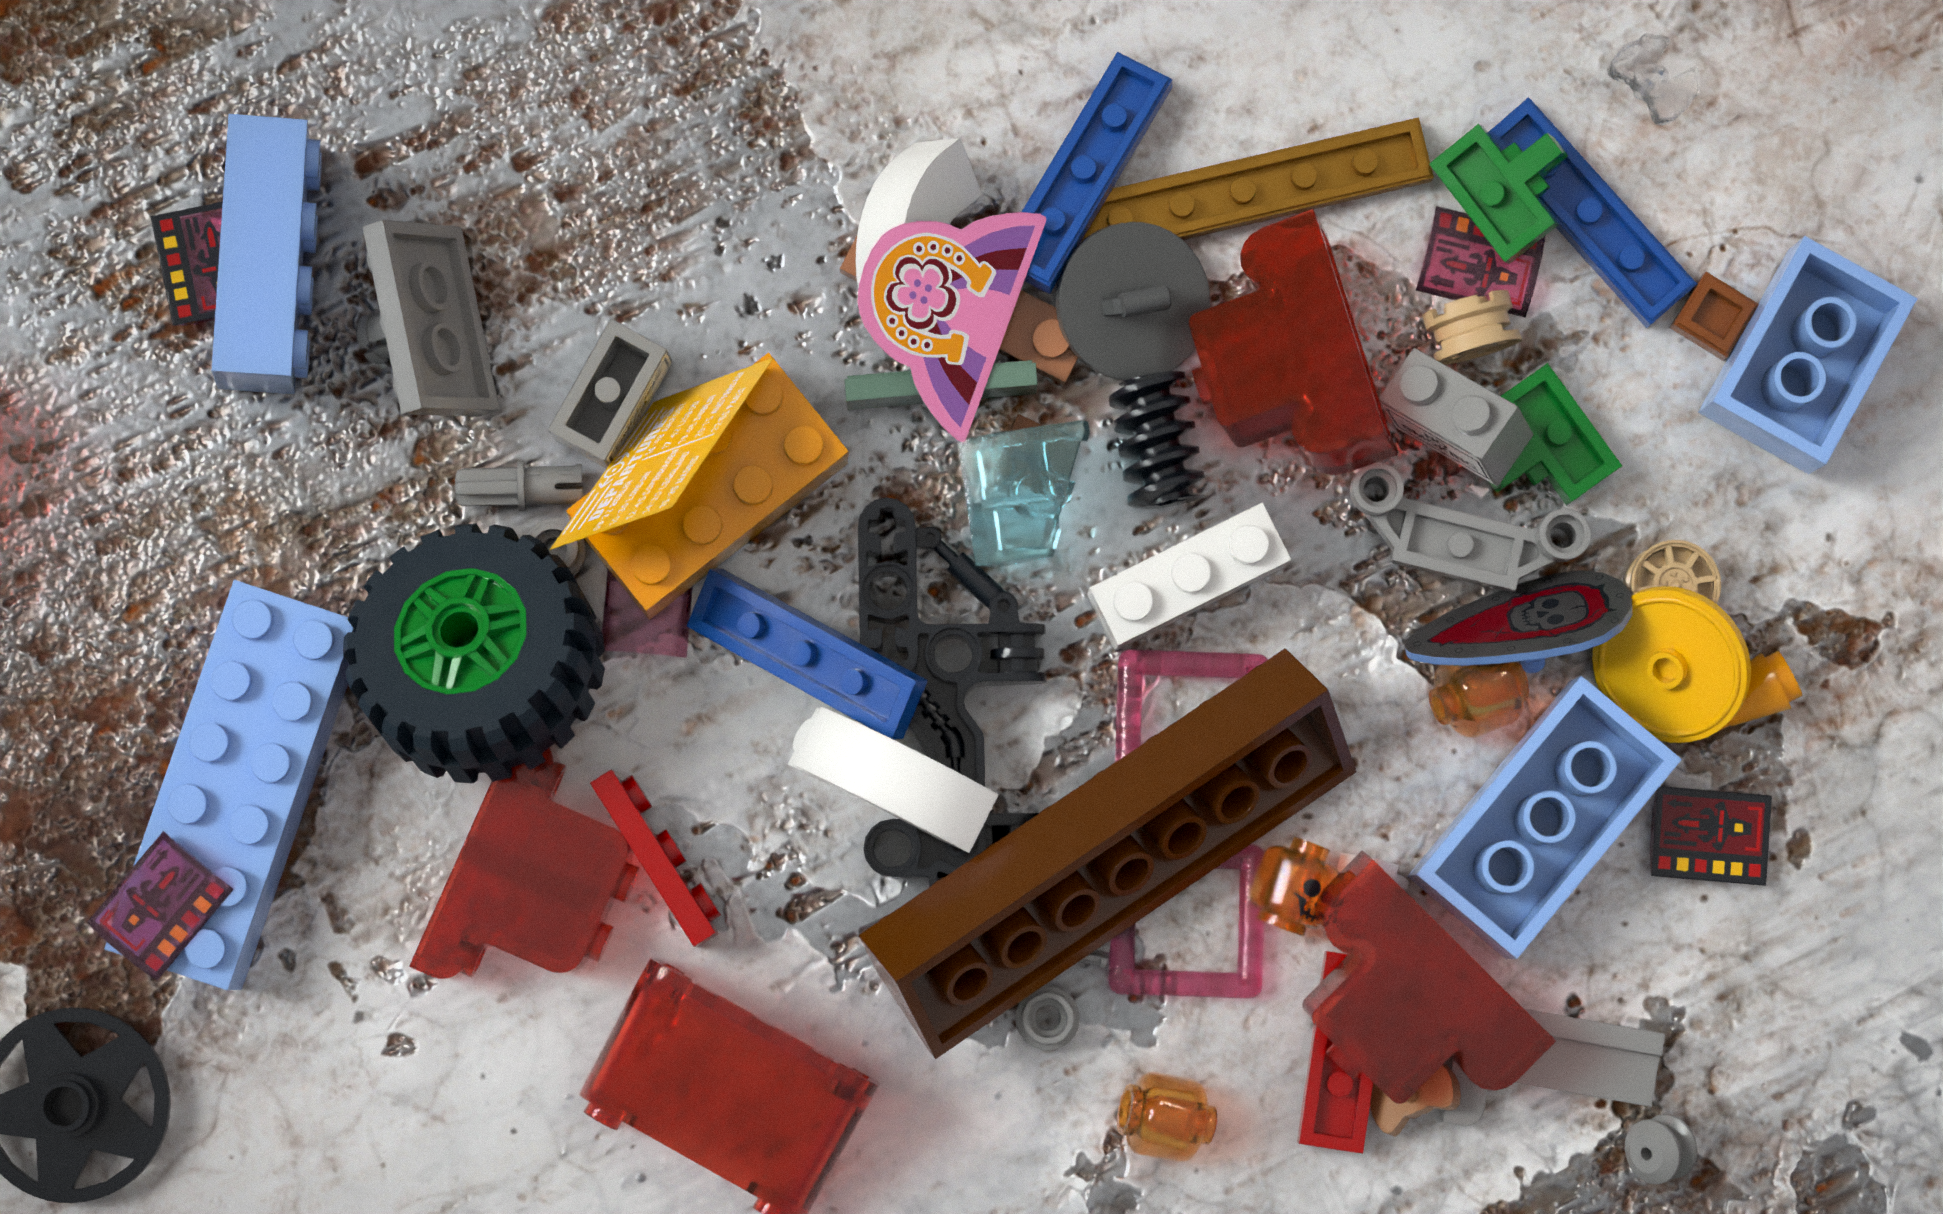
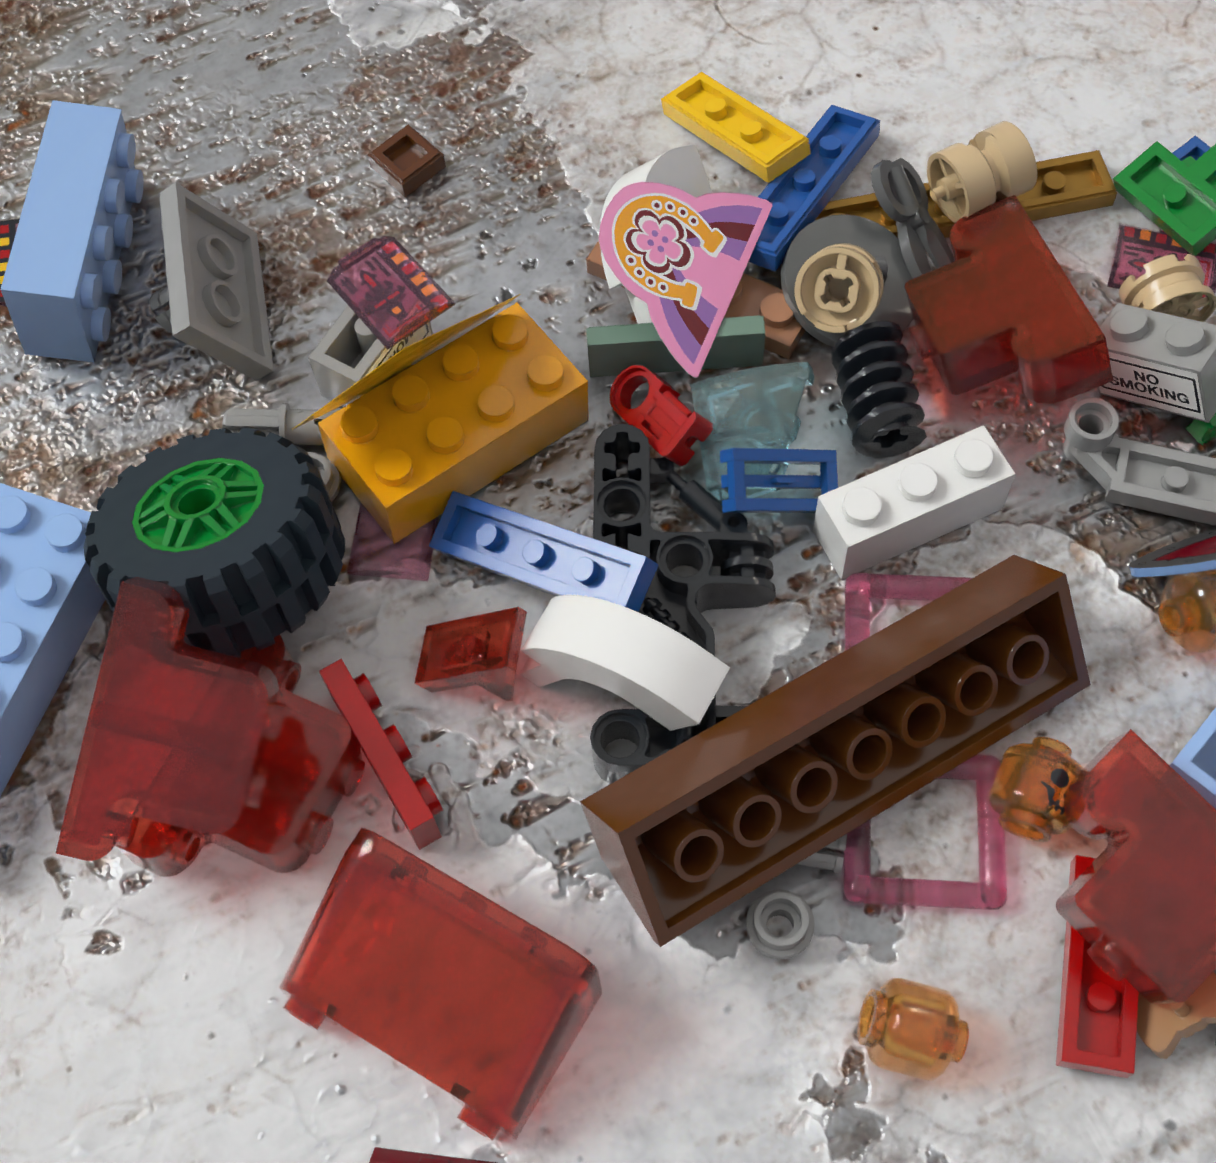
camera: 10 degrees right, 20 degrees down
none -> clear red brick [56,577,287,861]
none -> clear pink piece [327,236,456,350]
none -> reddish brown tile [367,124,446,197]
none -> clear red slope [414,607,527,701]
none -> red piece [610,365,713,466]
none -> yellow tile [661,72,811,183]
none -> blue tile [720,448,838,513]
none -> tan wheel [794,243,884,333]
none -> dark grey piece [871,158,958,290]
none -> tan wheel [927,121,1037,223]

